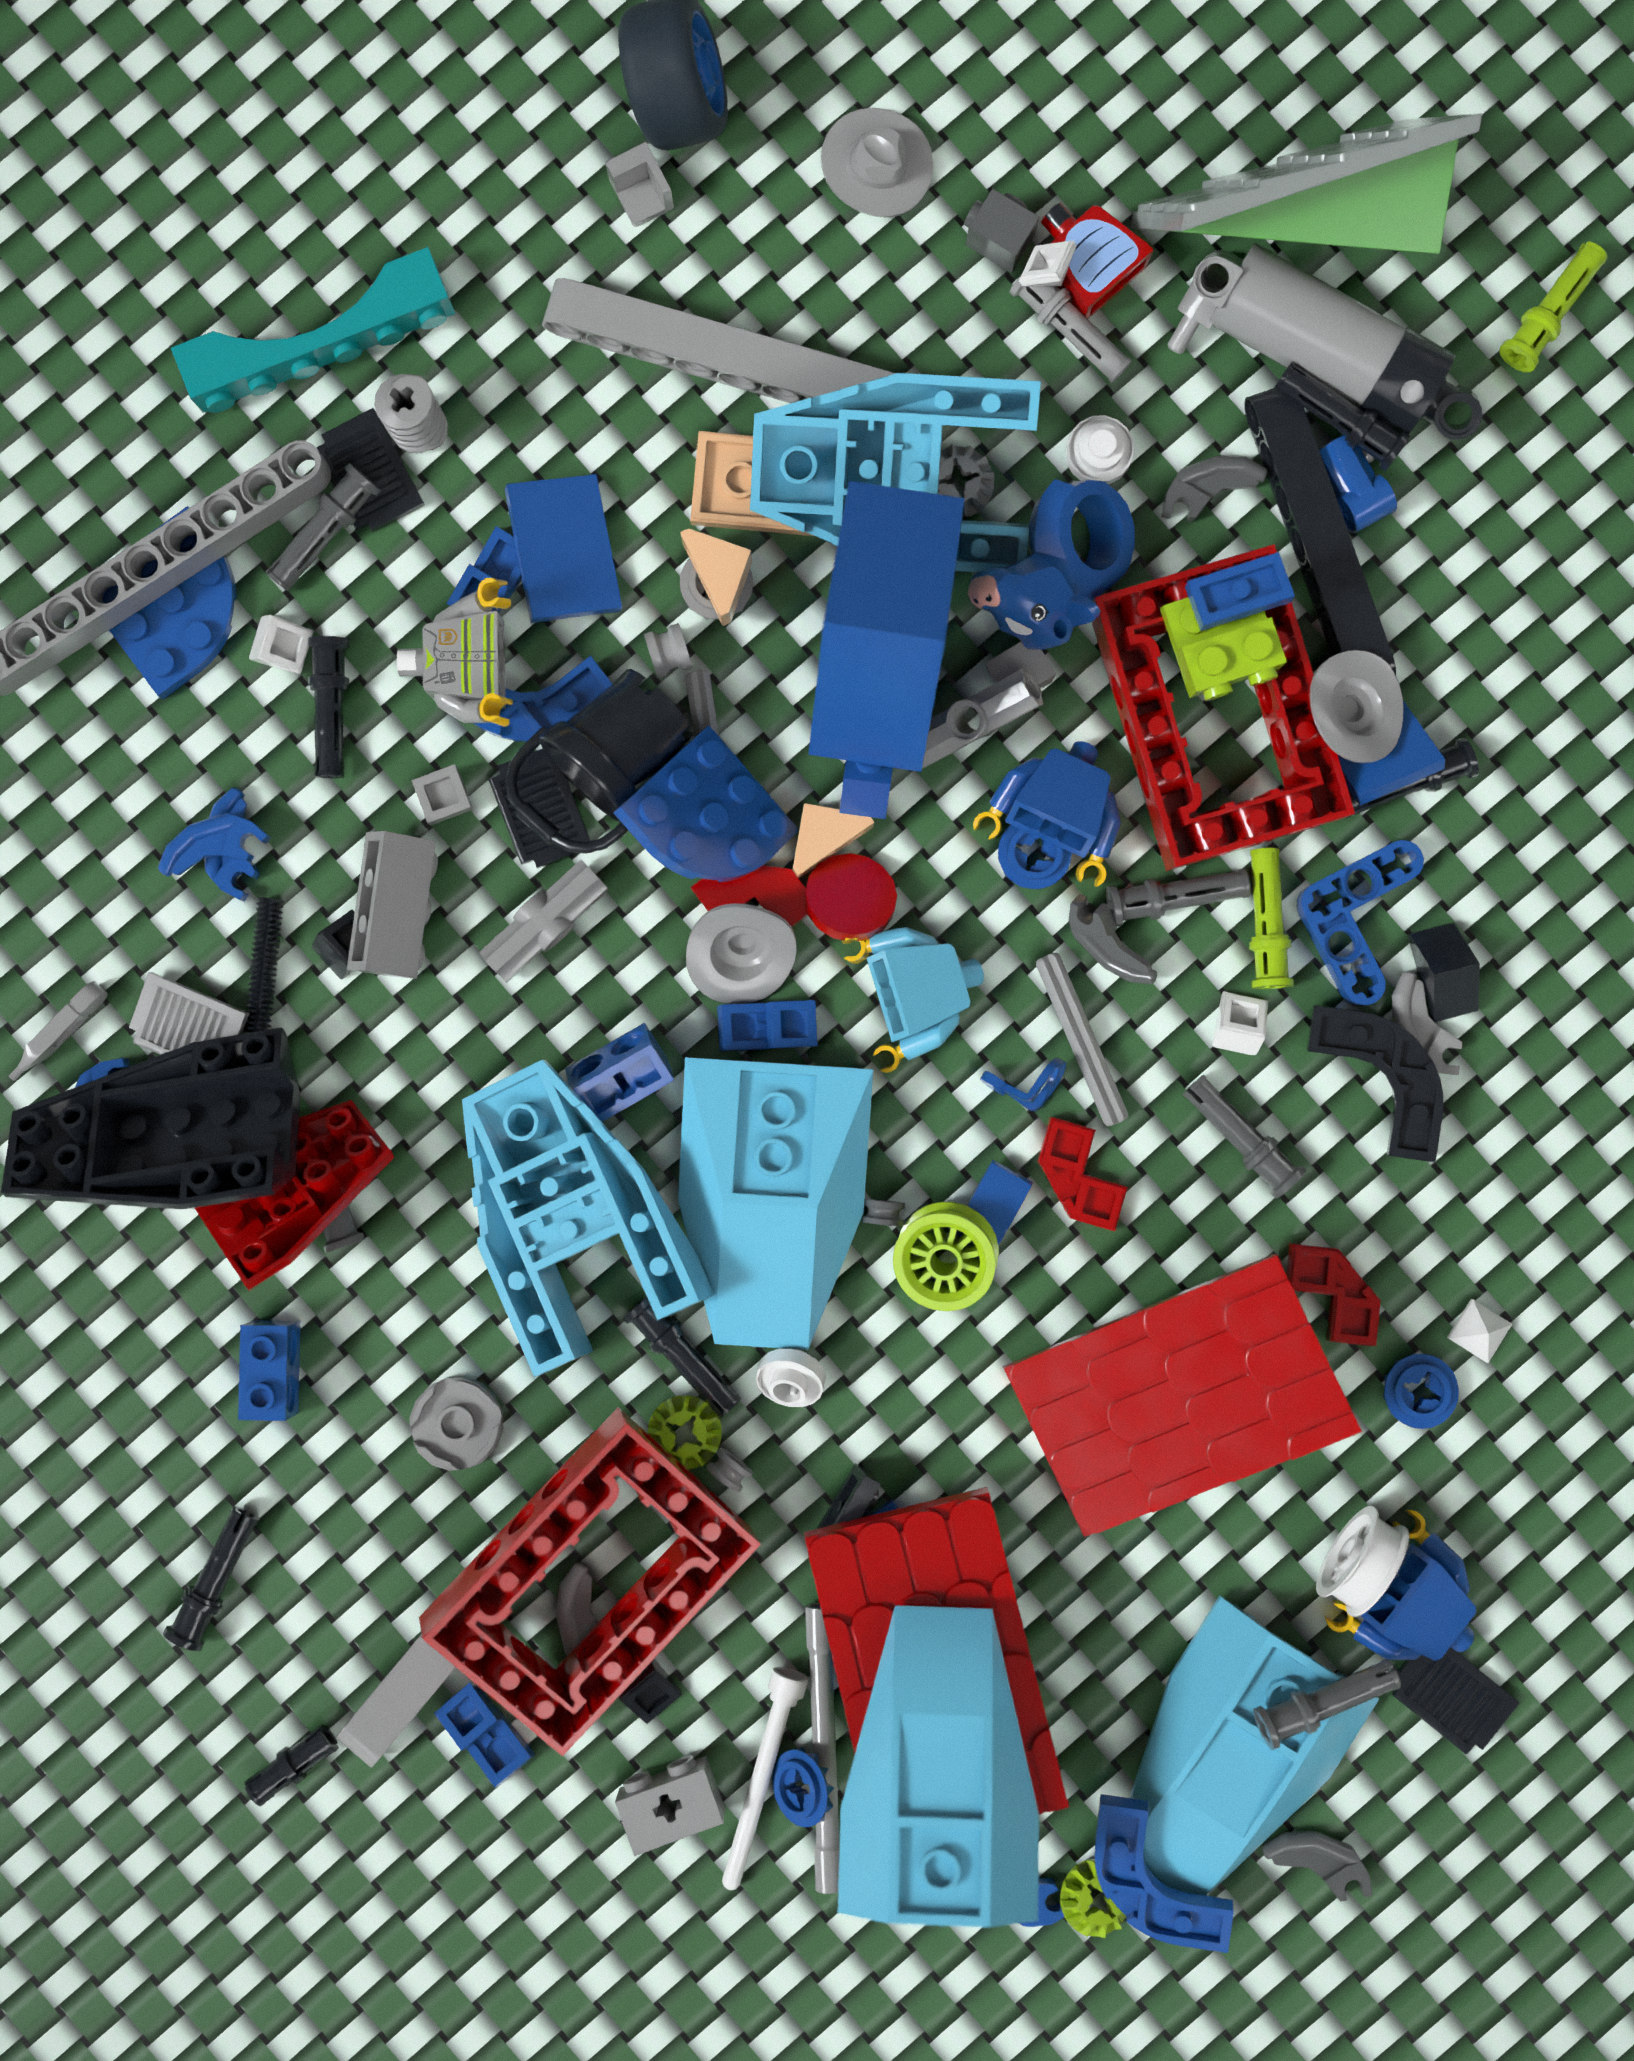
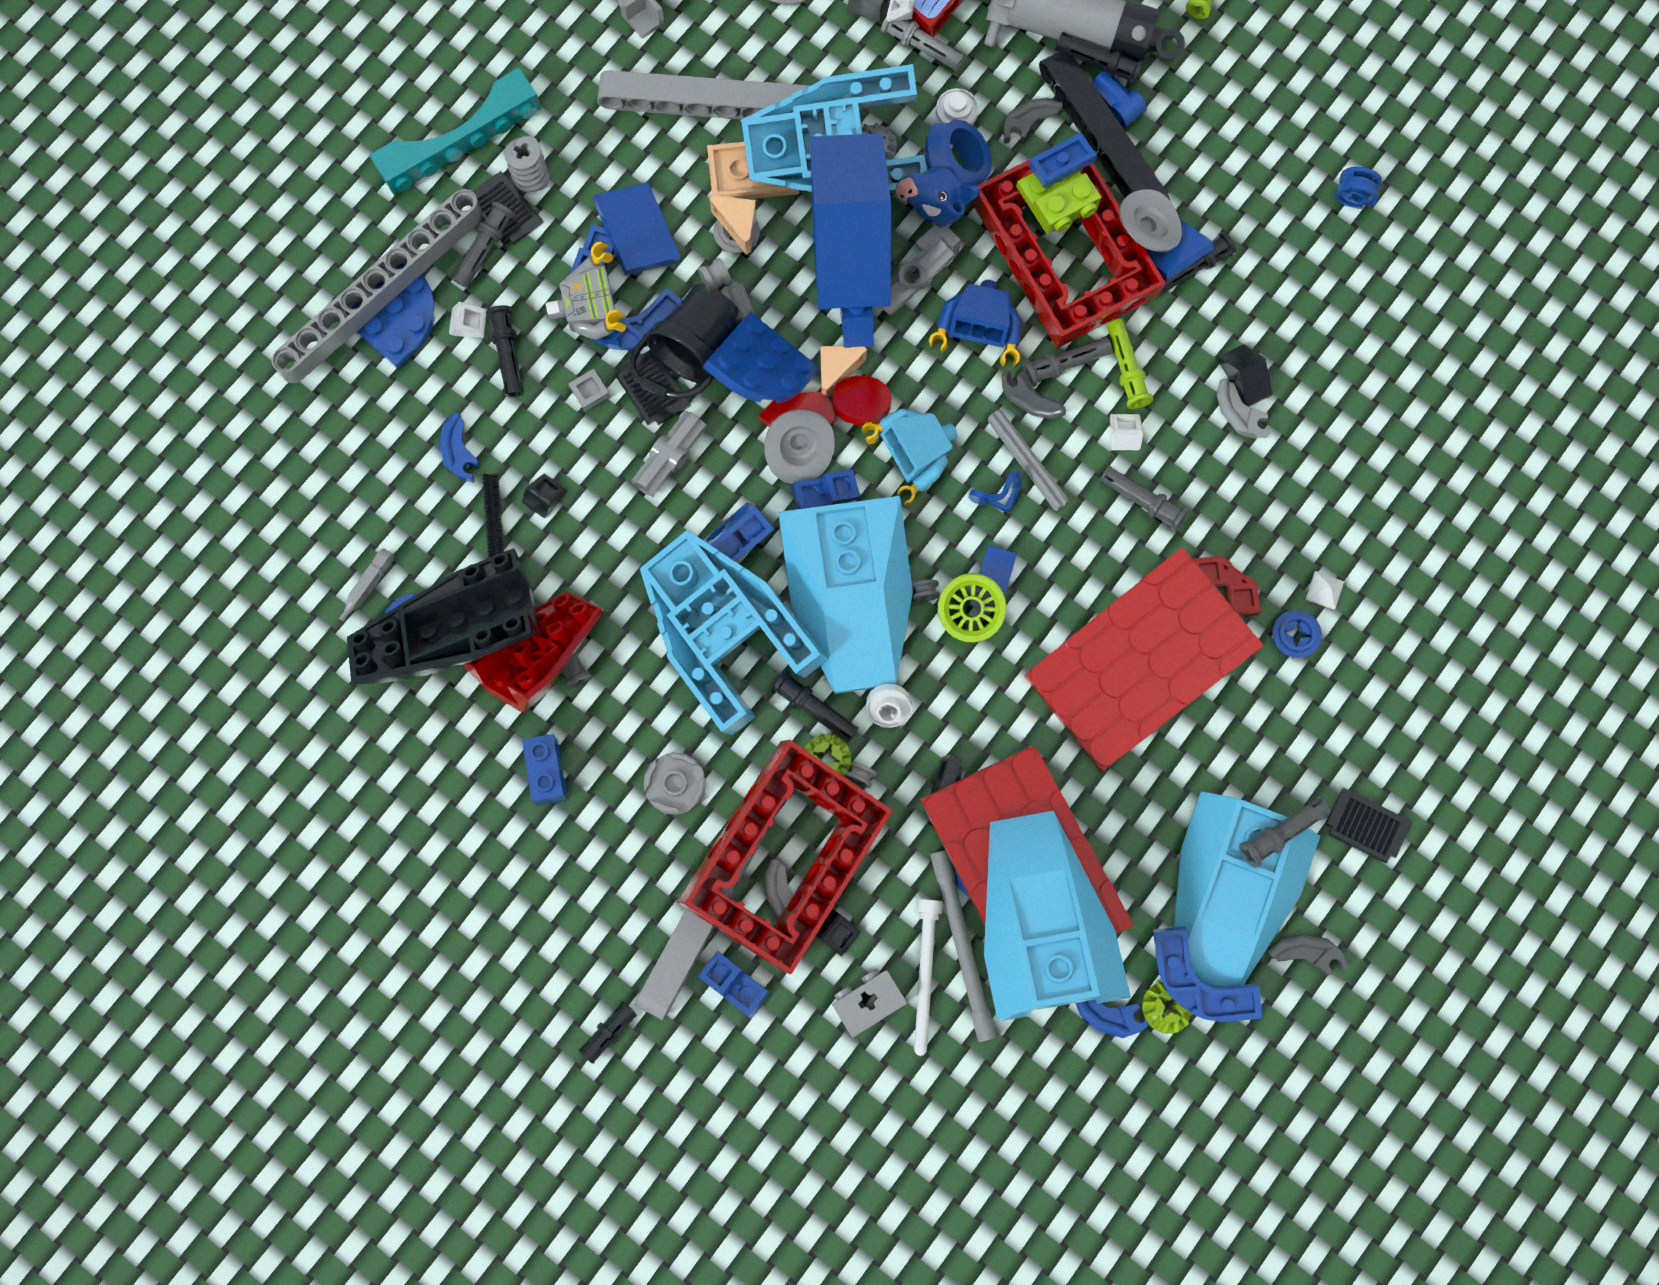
camera: 15 degrees left, 10 degrees down
light grey window [129,972,249,1055] -> none
blue piece [158,813,272,876] -> none
black pin [163,1506,260,1652] -> none
light grey brick [347,831,438,979] -> none
blue gear [772,1747,834,1827] -> none
blue gear [998,825,1072,890] -> none
red tile [1037,1117,1128,1231] -> none
blue beam [1296,840,1424,1006] -> none
black plate [1307,1005,1444,1162] -> none
white wheel [1316,1506,1409,1617] -> none
blue torso [1324,1510,1476,1661] -> none

